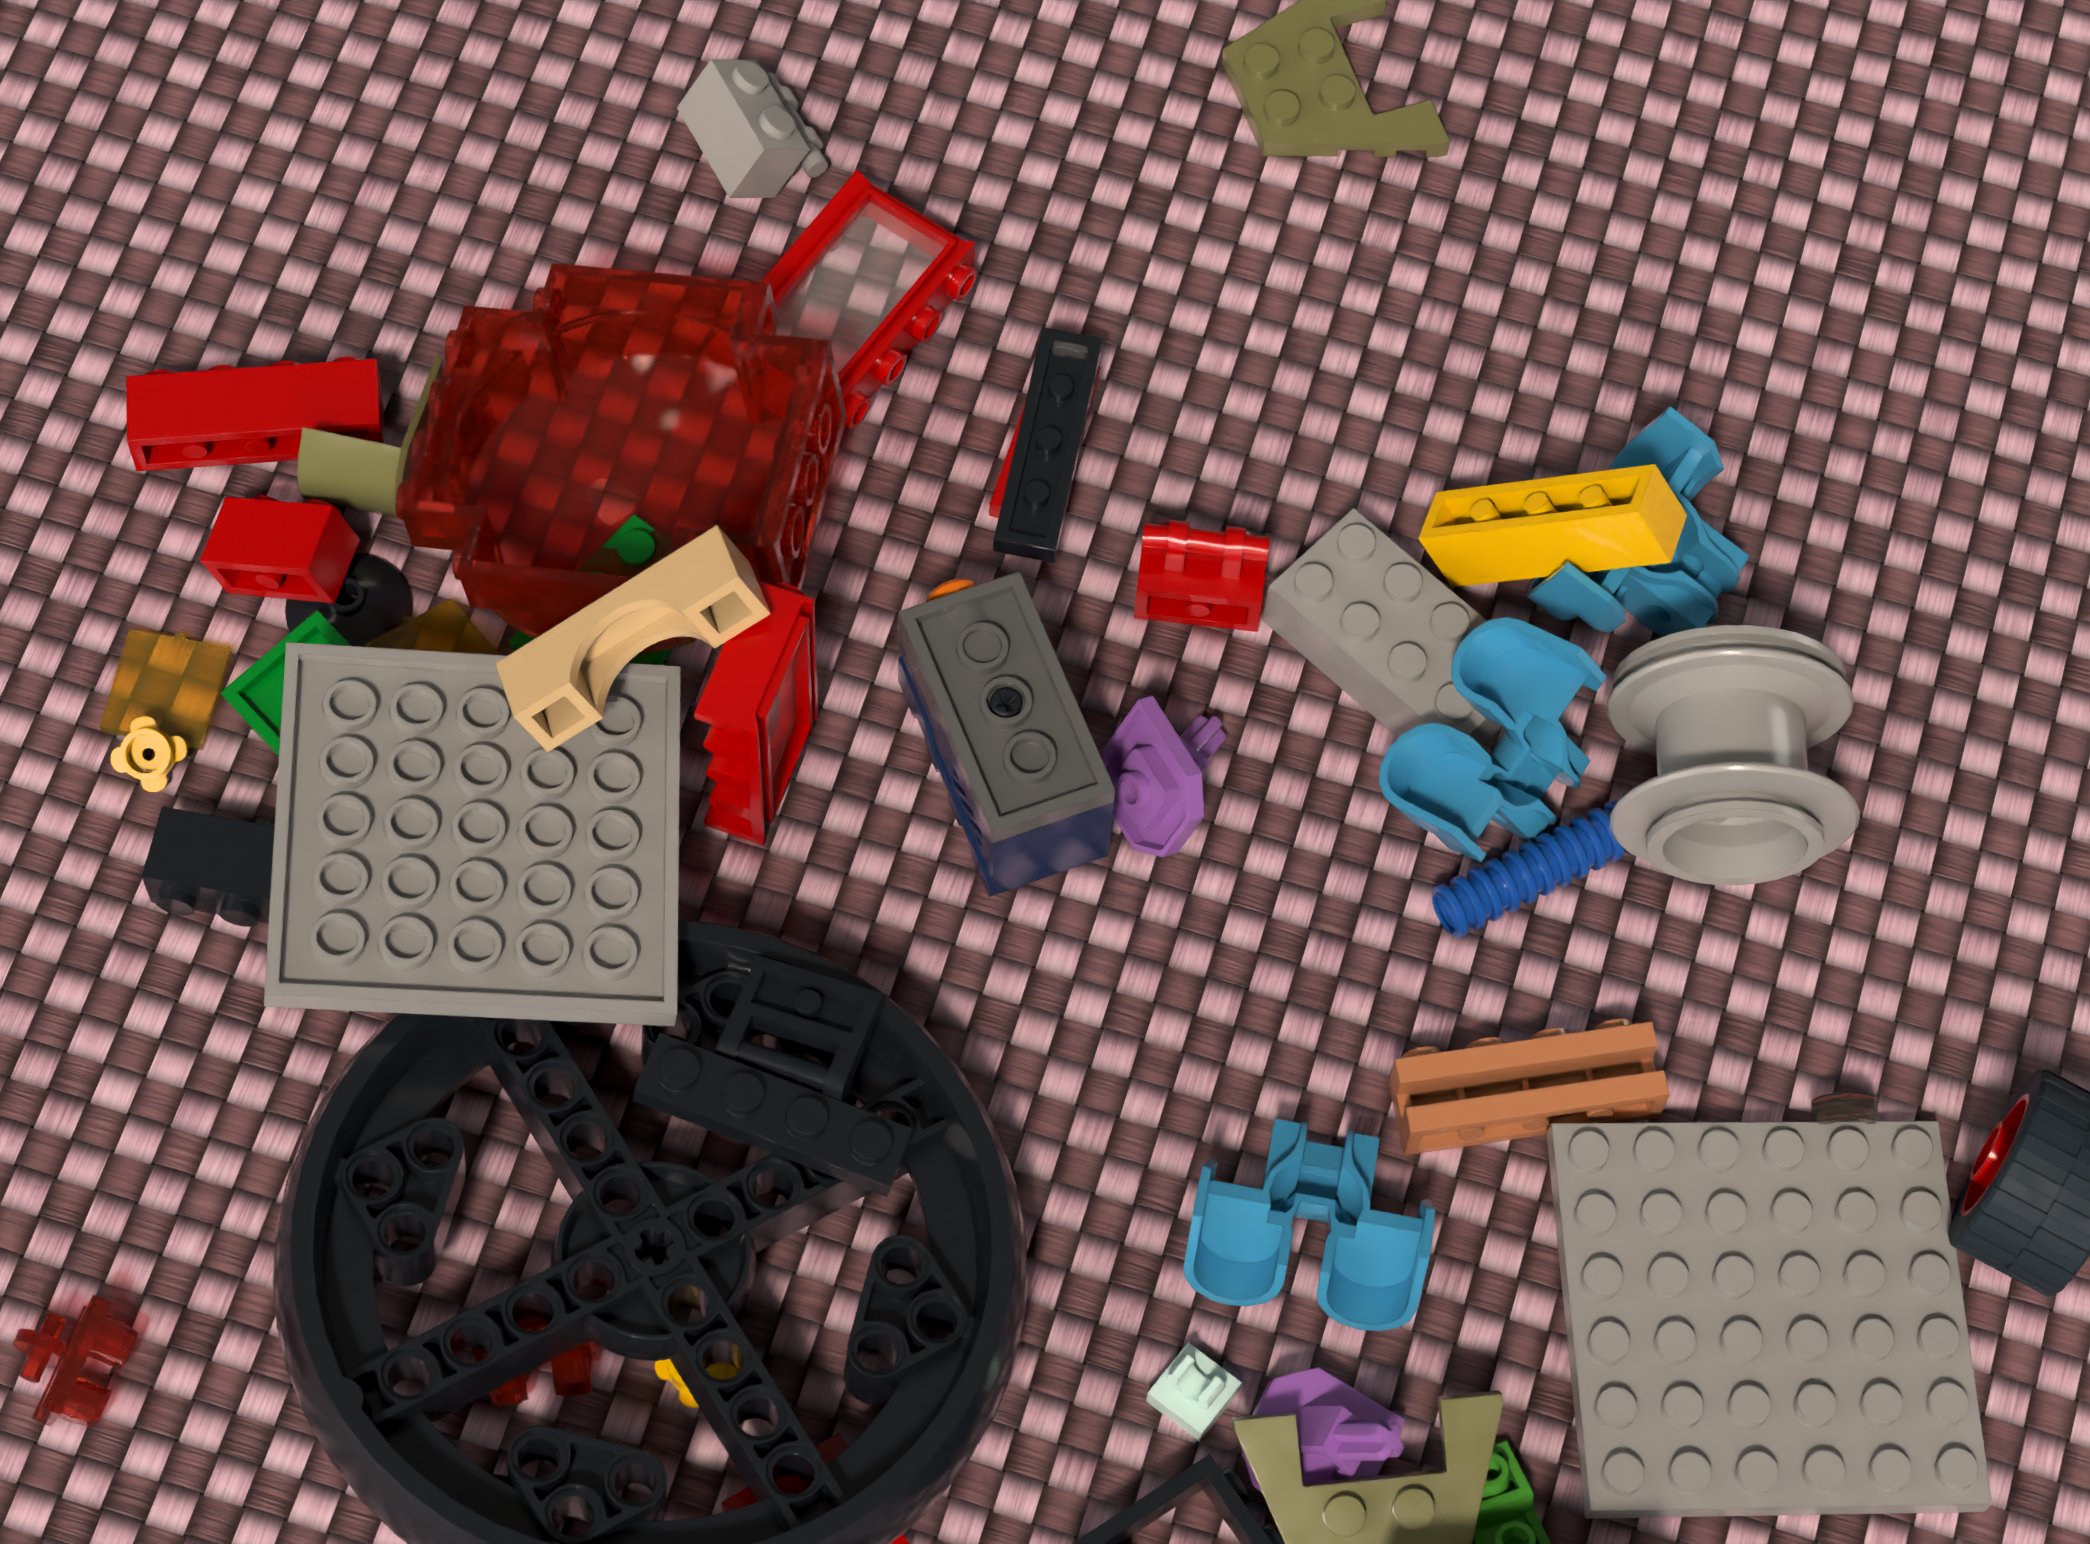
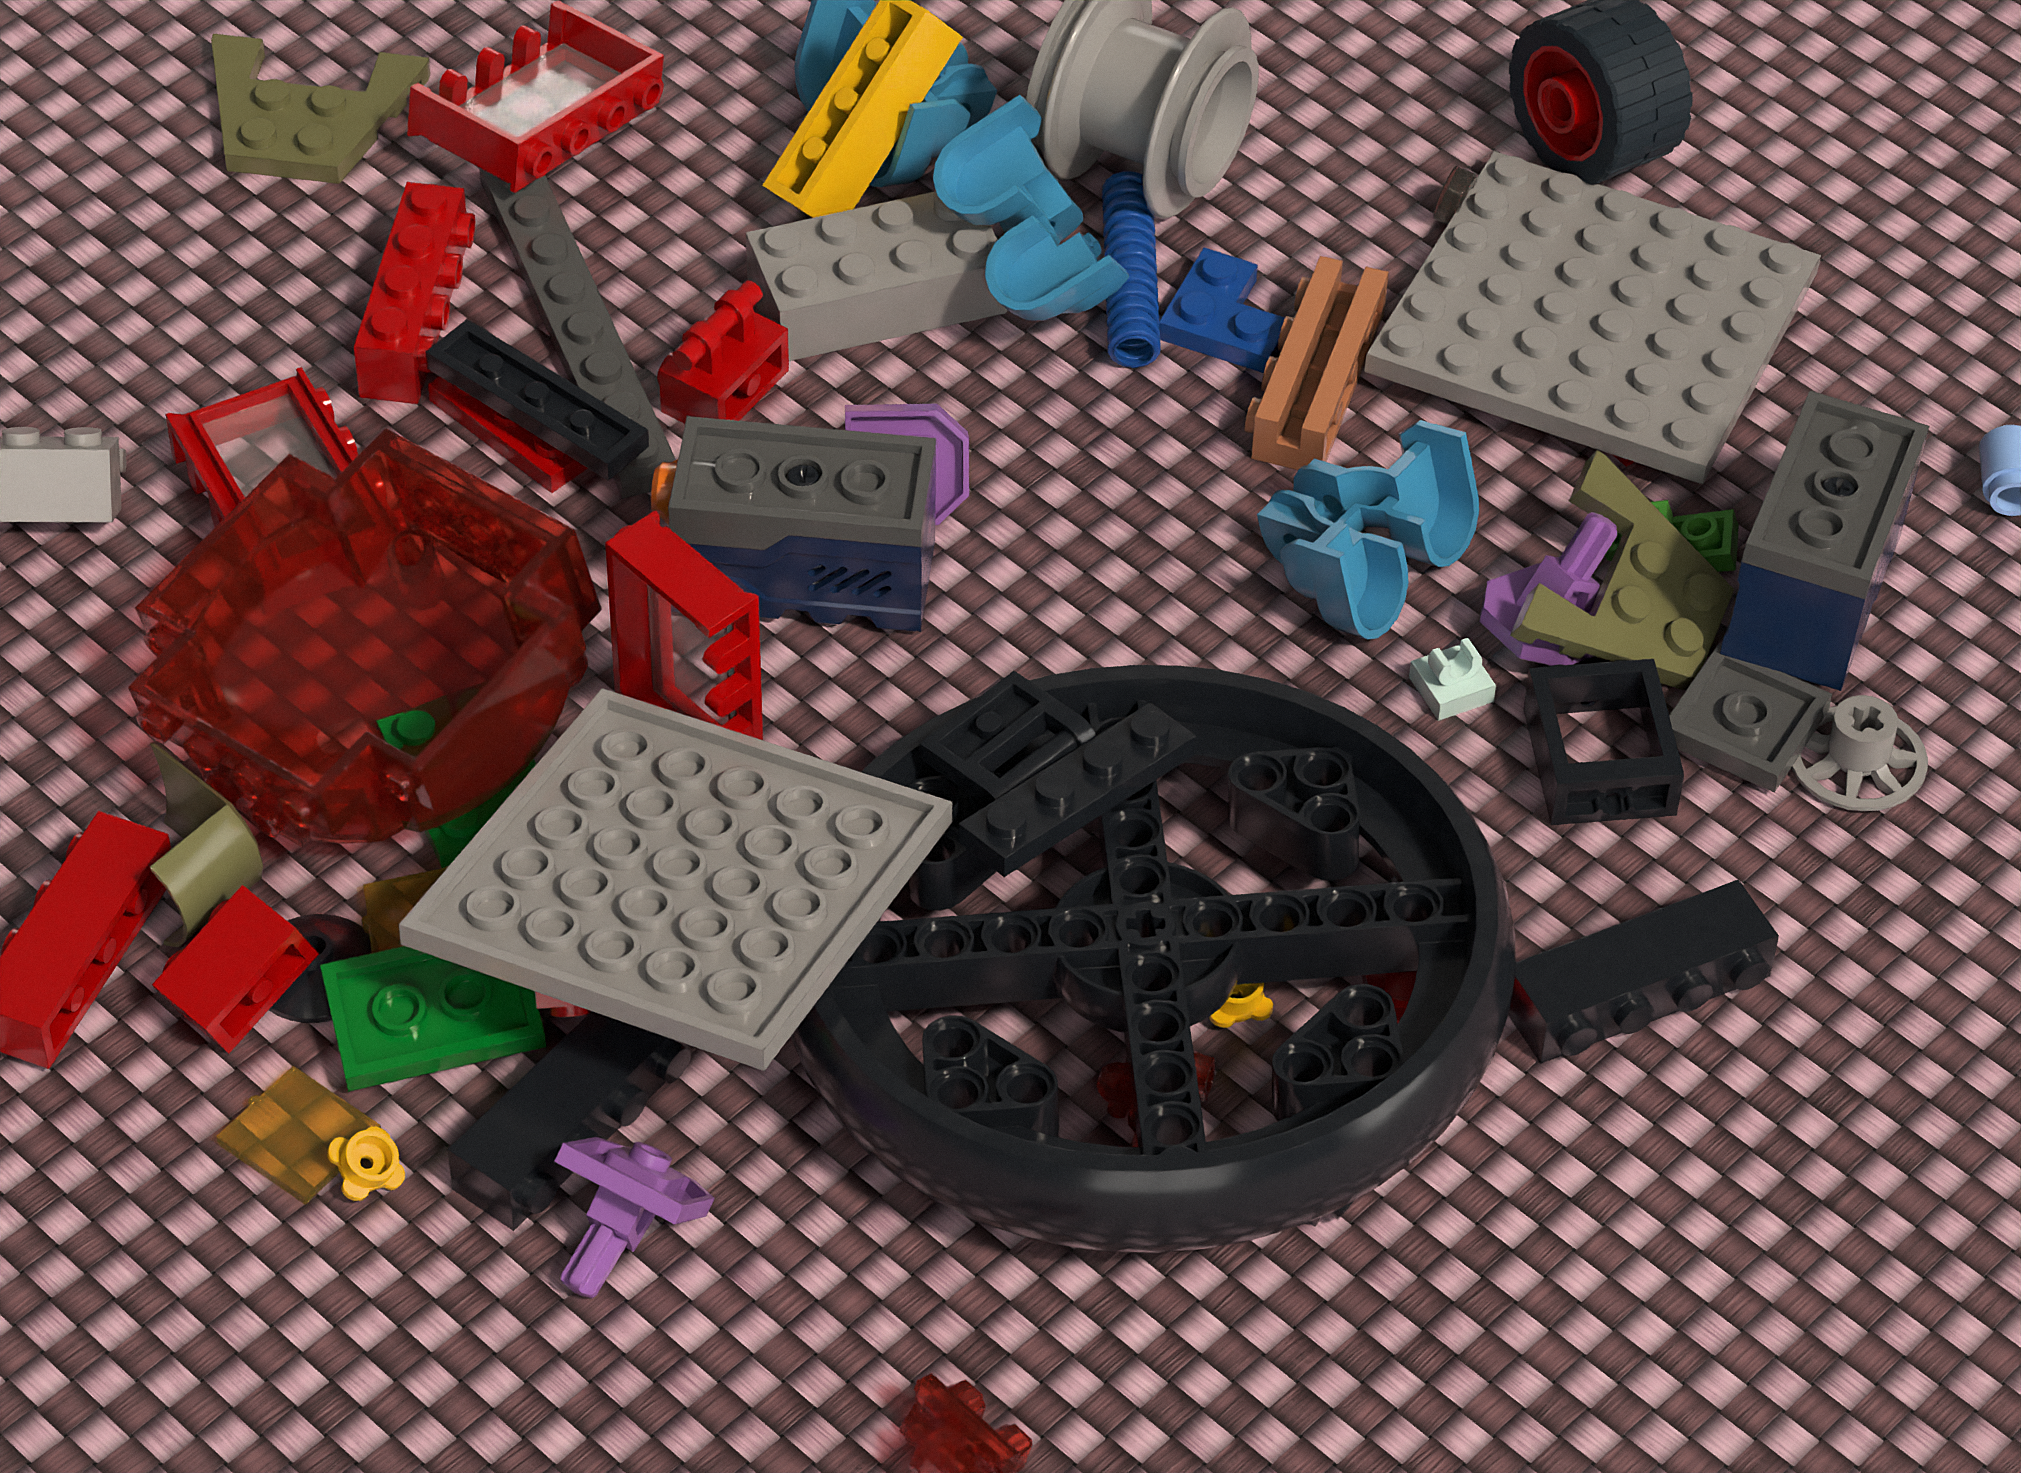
camera: 60 degrees left, 15 degrees down
tan arch [495,525,771,752] -> none
none -> red brick [354,182,475,404]
none -> red window [407,0,664,193]
none -> dark grey plate [479,168,676,499]
none -> medium lavender piece [554,1137,715,1298]
none -> blue plate [1159,247,1285,373]

